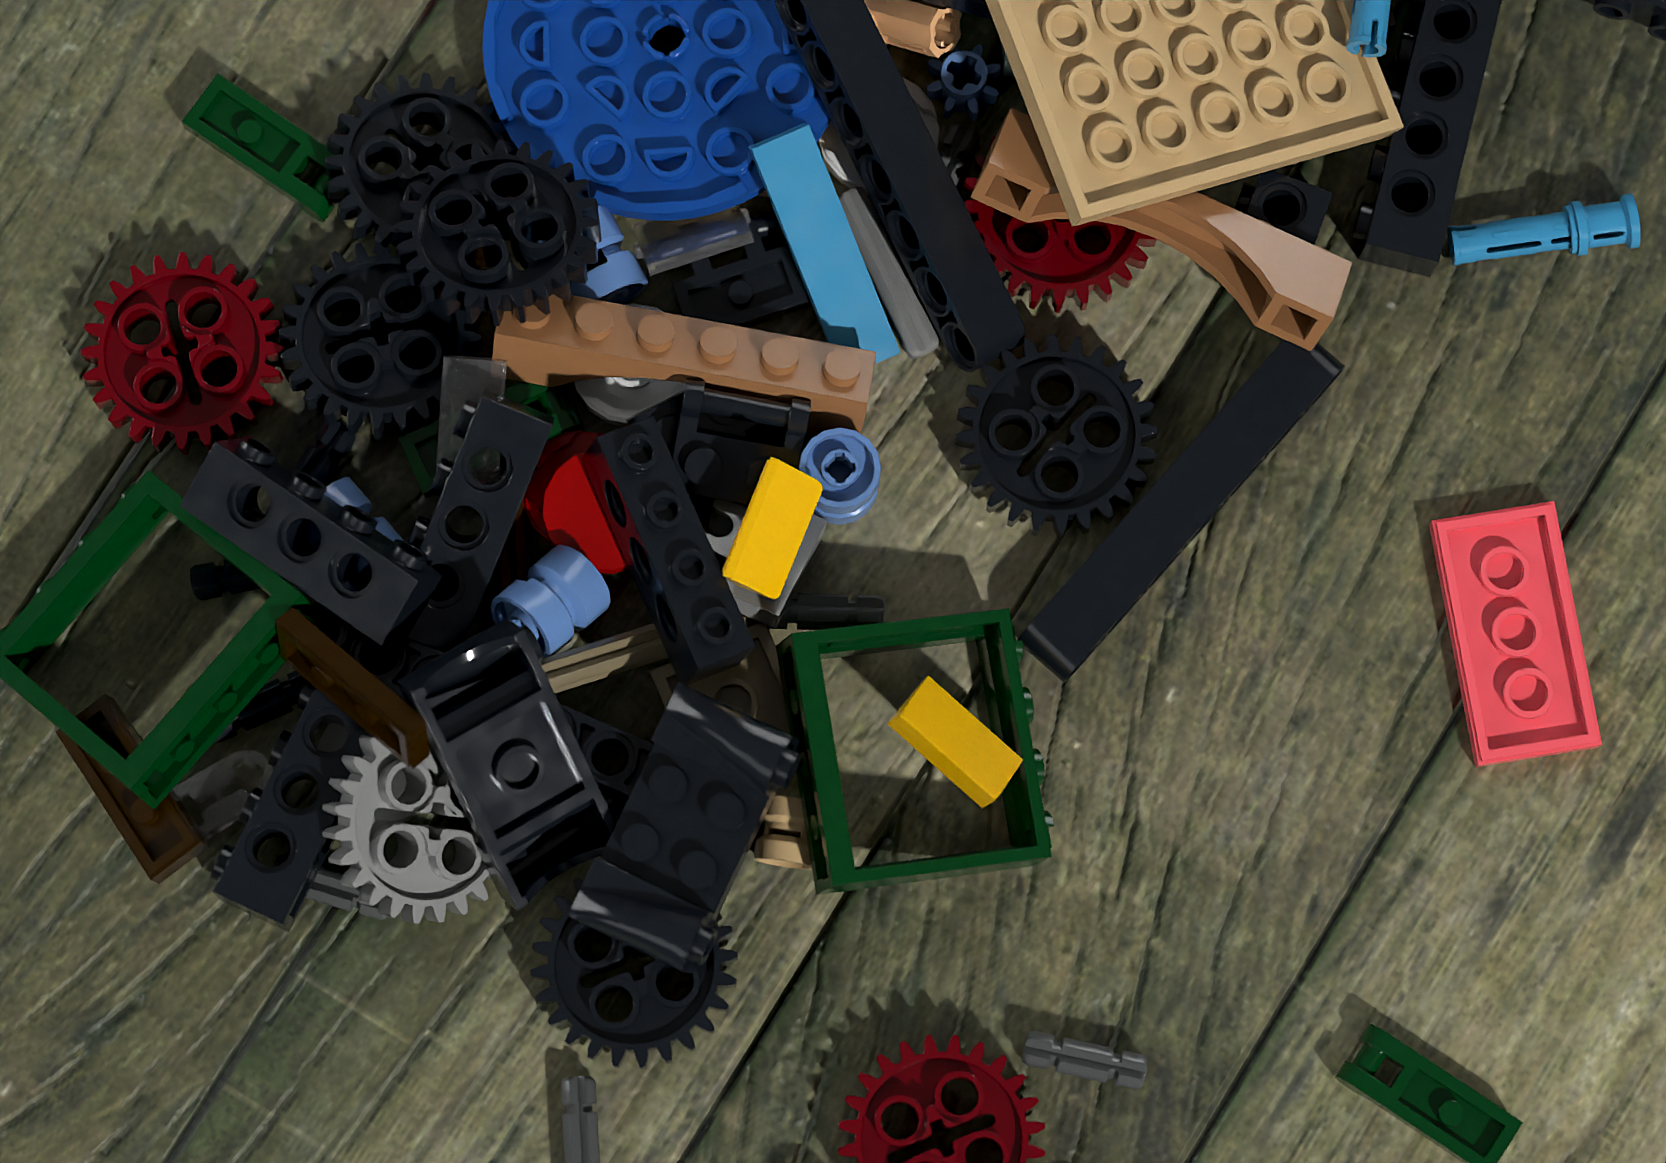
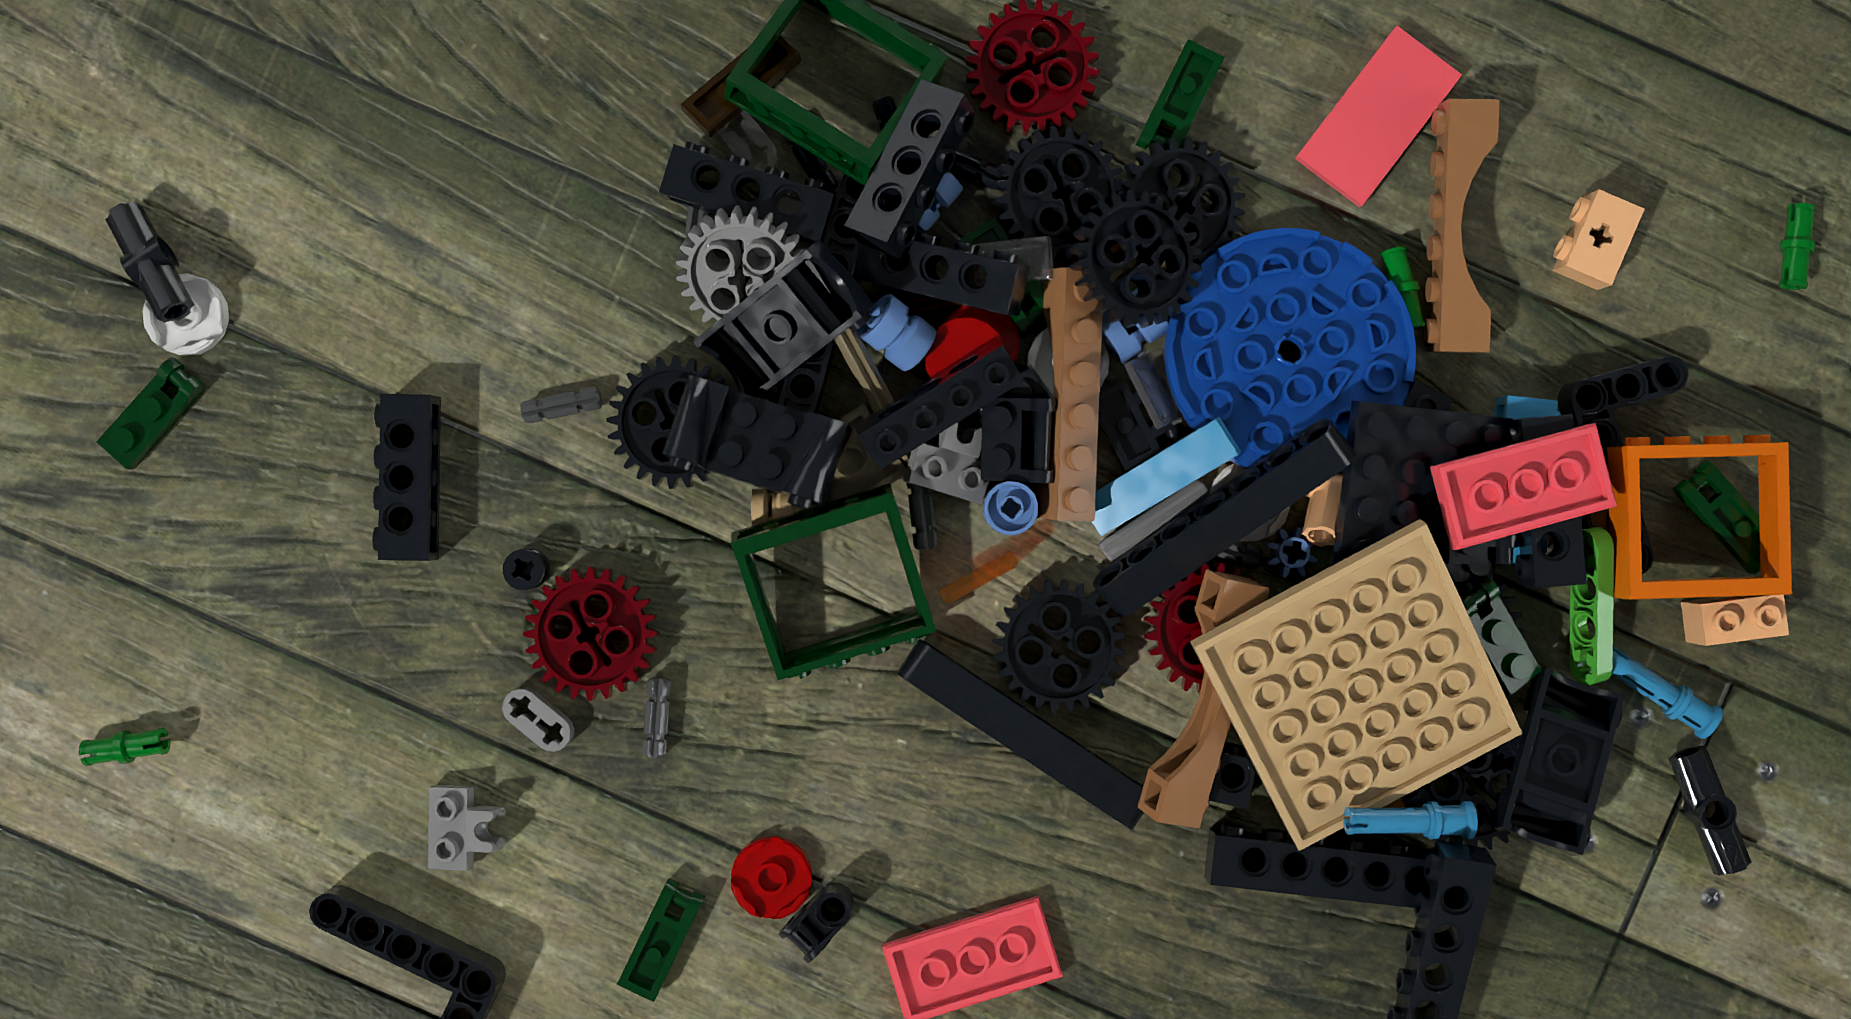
camera: 85 degrees right, 10 degrees up
dark brown tile [276,607,430,769] -> none
yellow slope [722,457,823,599] -> none
yellow slope [887,676,1023,808] -> none
dark azure pin [1447,193,1641,266] -> none
none -> red tile [731,836,813,919]
none -> black piece [778,883,854,963]
none -> clear orange tile [938,550,1018,604]

